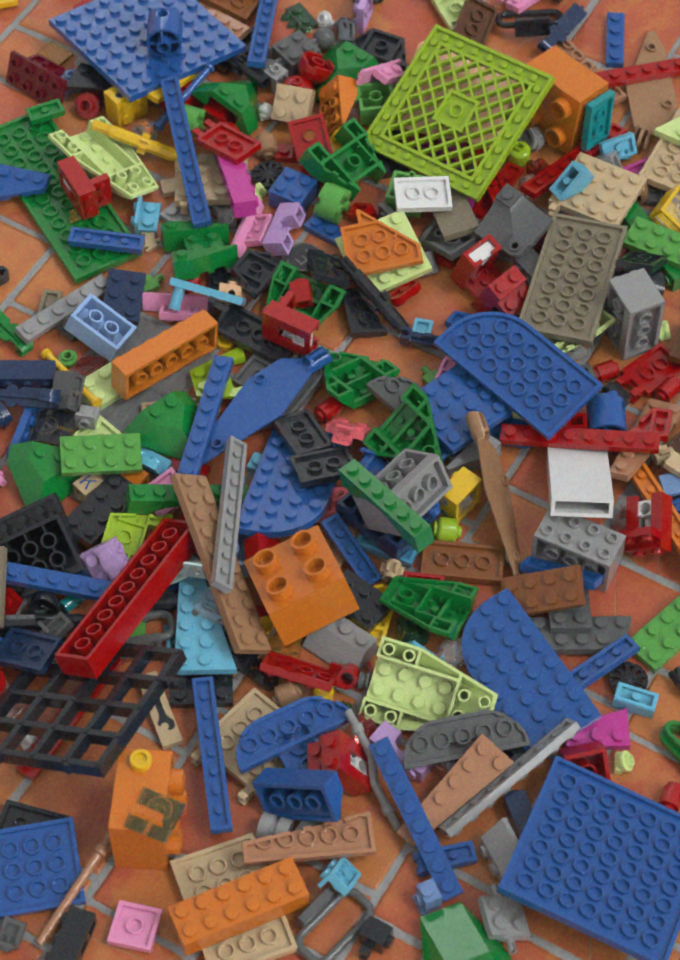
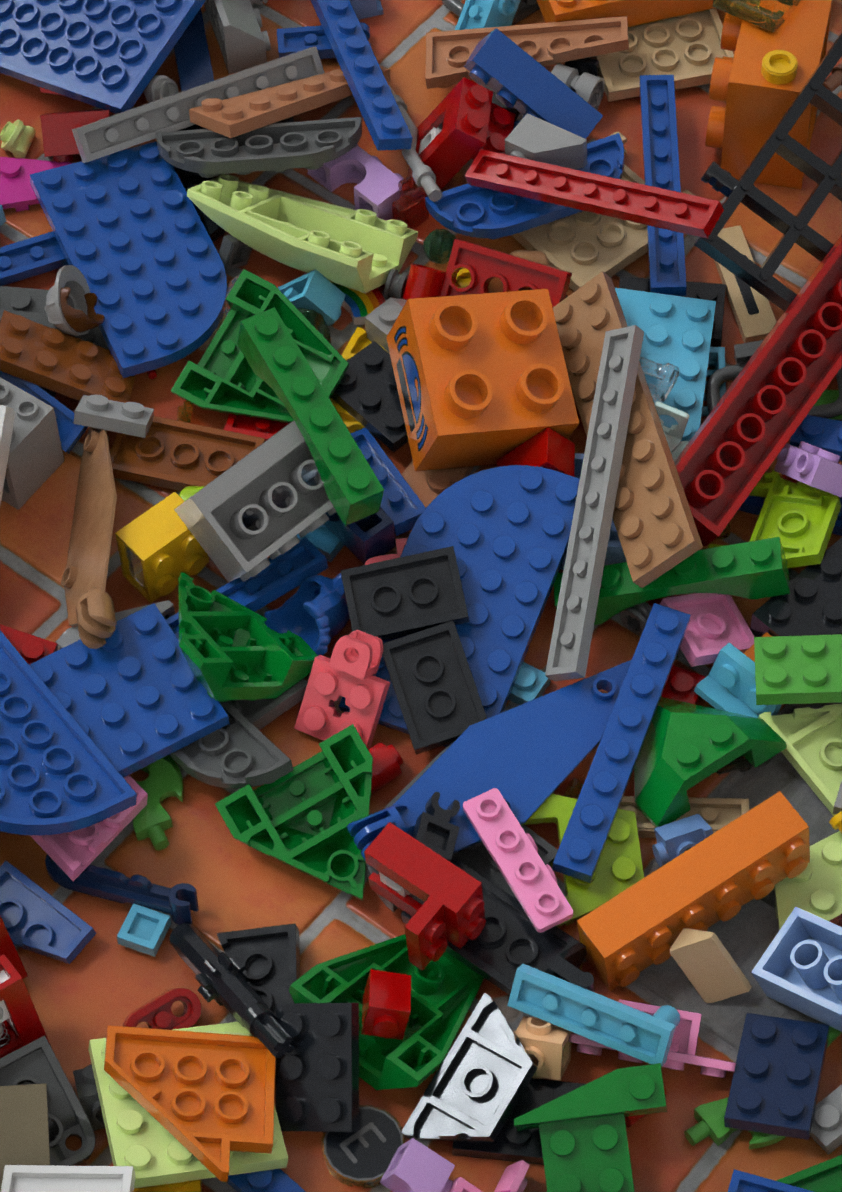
camera: 170 degrees left, 0 degrees up
none -> light grey piece [45,265,105,336]
none -> light grey plate [73,394,154,438]
none -> black plate [412,792,460,861]
none -> bright pink bracket [463,788,573,933]
none -> red plate [465,149,724,239]
none -> light grey slope [505,113,587,169]
none -> medium blue brick [652,814,713,867]
none -> tan slope [670,928,752,1003]

